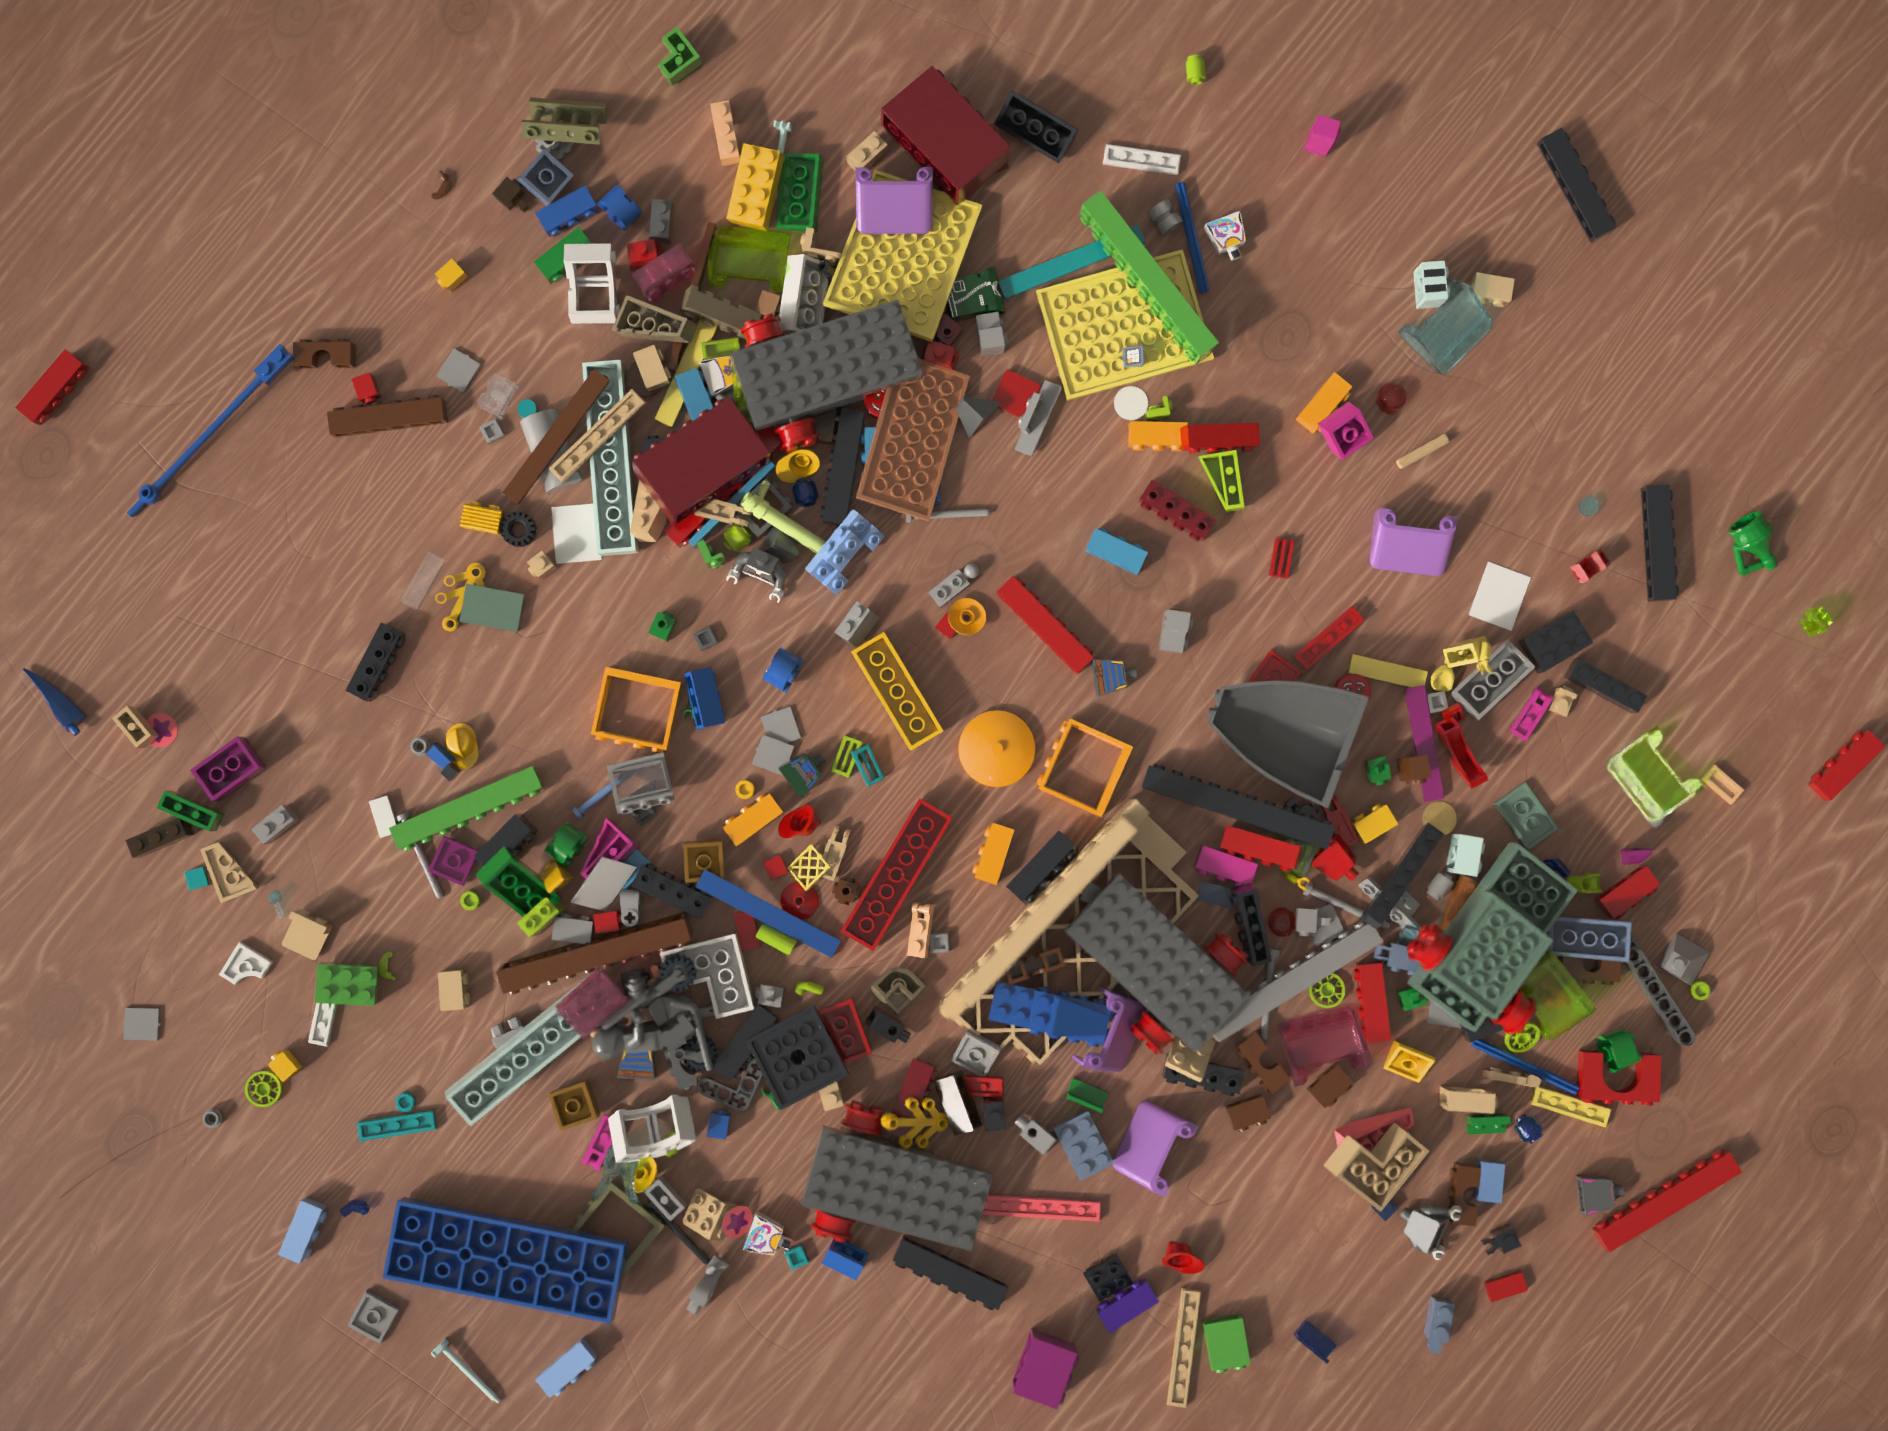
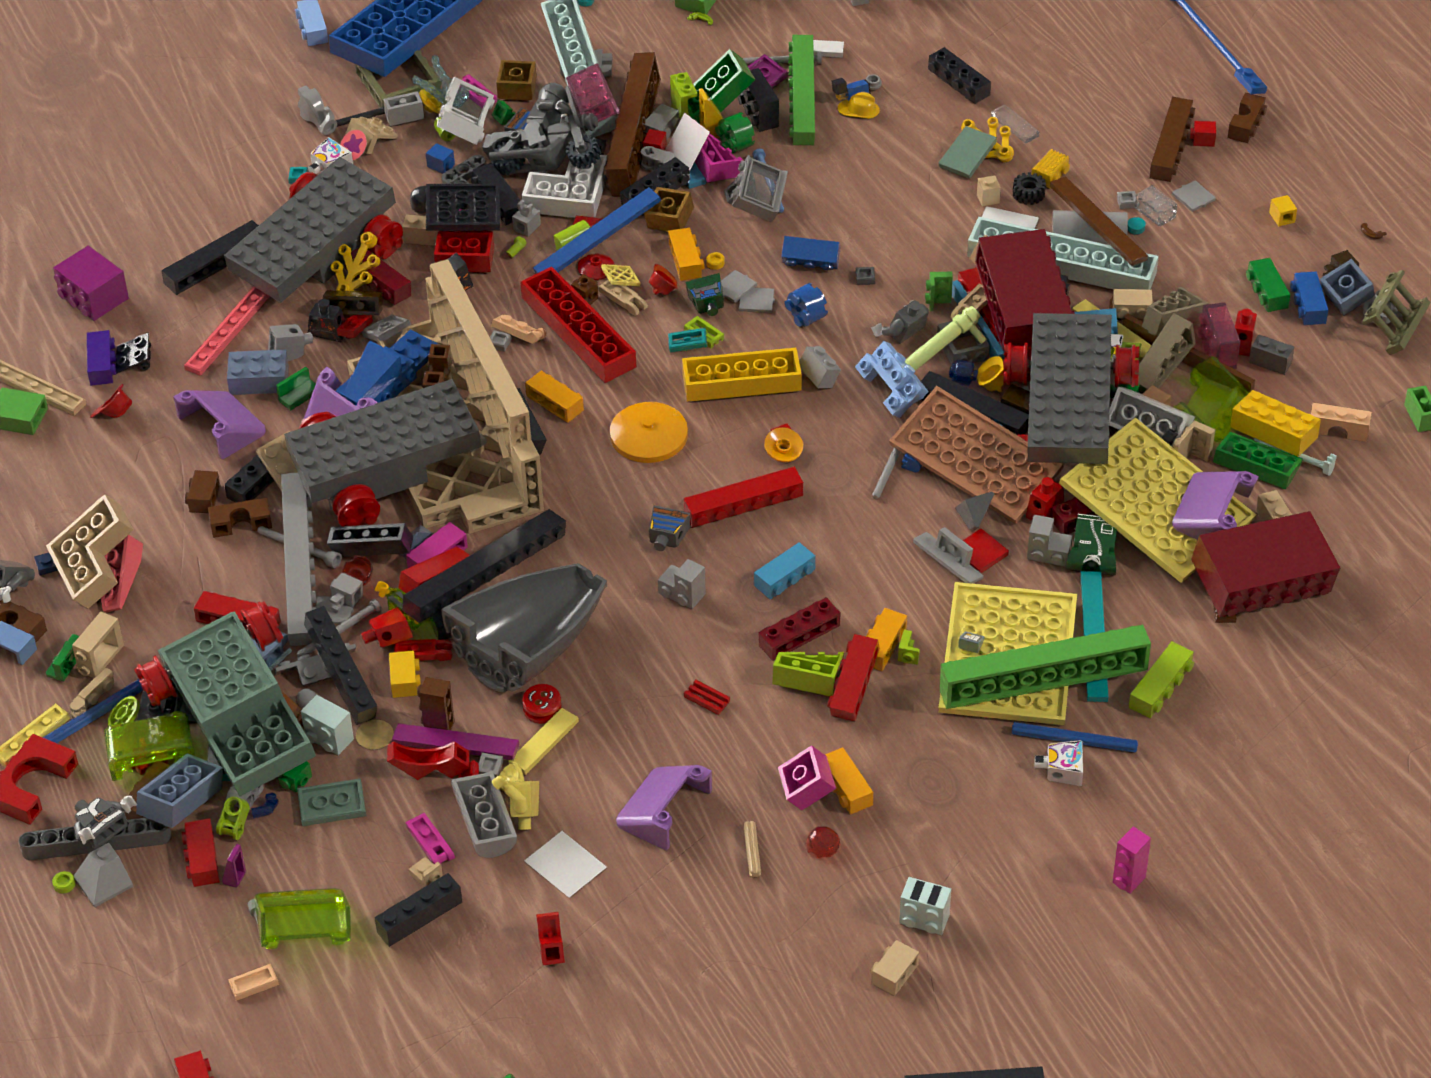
camera: 115 degrees right, 40 degrees down
tan brick [438,969,470,1011] -> none
tan tile [548,389,646,483] -> none
white window [564,243,620,324] -> none
light orange window [591,667,683,753] -> none
blue brick [597,185,643,231] -> none
green brick [648,611,677,642] -> none
lime head [723,524,752,552] -> none
dark grey slope [759,527,799,563] -> none
red tile [763,855,788,880] -> none
blue brick [821,1238,869,1280] -> none
dark tan brick [871,967,926,1015] -> none
light grey plate [928,563,979,608] -> none
black brick [994,90,1078,163] -> none
light orange window [1036,719,1133,817] -> none
white tile [1103,144,1181,175] -> none
white sticker [1114,386,1148,420] -> none
light grey wheel [1148,199,1183,236] -> none
lime brick [1186,55,1206,85] -> none
red tile [1248,650,1302,682] -> none
clear pink windscreen [1279,1006,1370,1087] -> none
red plate [1294,606,1364,670] -> none
reddish brown brick [1306,1063,1353,1108] -> none
lime wheel [1309,973,1345,1008] -> none
green brick [1364,756,1392,786] -> none
yellow slope [1383,1041,1435,1083] -> none
clear light blue windscreen [1398,278,1492,375] -> none
clear blue head [1514,1114,1544,1144] -> none
black brick [1518,610,1593,674] -> none
clear light blue tile [1578,497,1599,517] -> none
green brick [1596,1028,1641,1073] -> none
black brick [1641,485,1679,602] -> none
none -> torso [74,796,137,850]
none -> black hair [410,186,426,213]
none -> green tile [492,100,516,125]
none -> lime brick [1128,641,1194,719]

